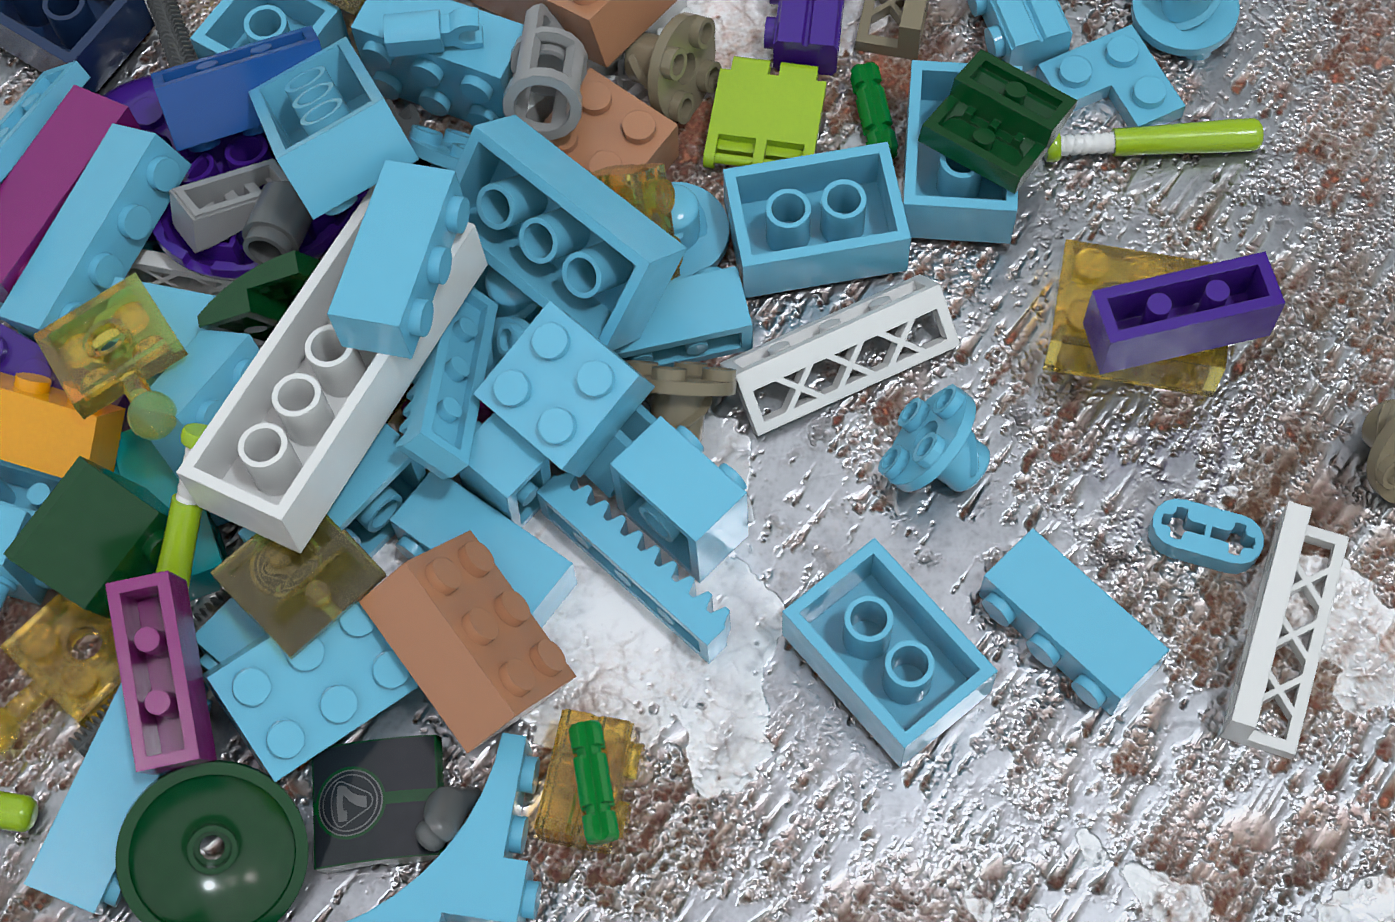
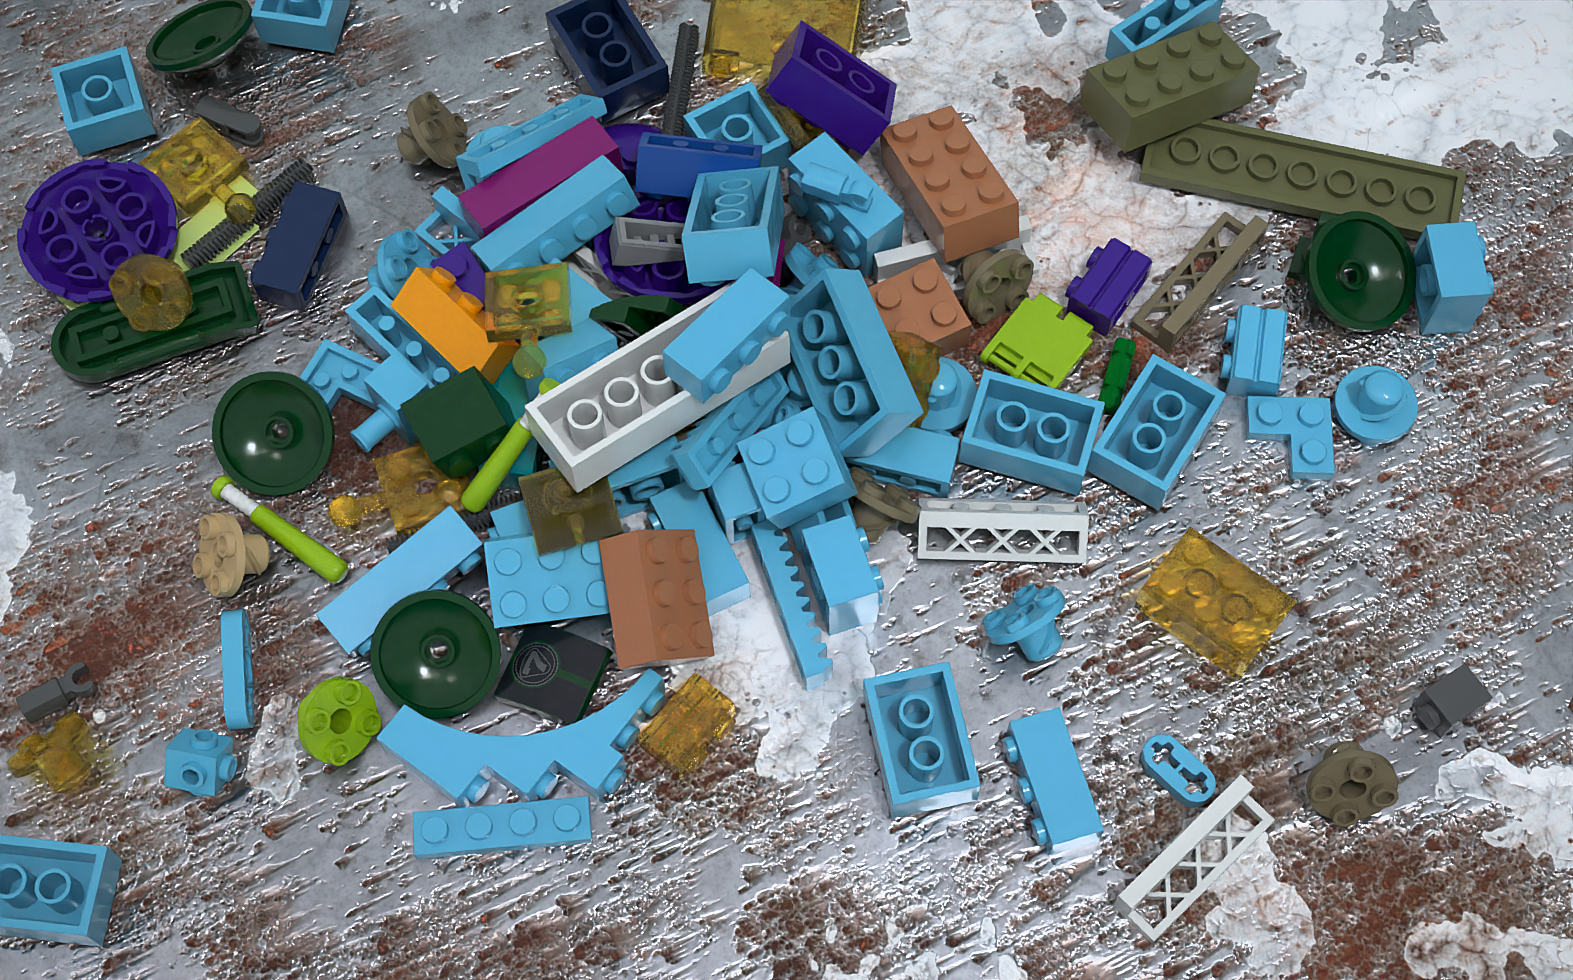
camera: 25 degrees right, 0 degrees up
magenta brick [105,571,217,775] -> none
dark grey brick [242,181,313,265] -> none
dark grey arm [415,786,482,851] -> none
light grey piece [503,3,588,141] -> none
green axle [568,720,620,845] -> none
dark green slope [918,49,1078,194] -> none
lime piece [1044,118,1264,163] -> none
dark purple brick [1083,251,1286,375] -> none

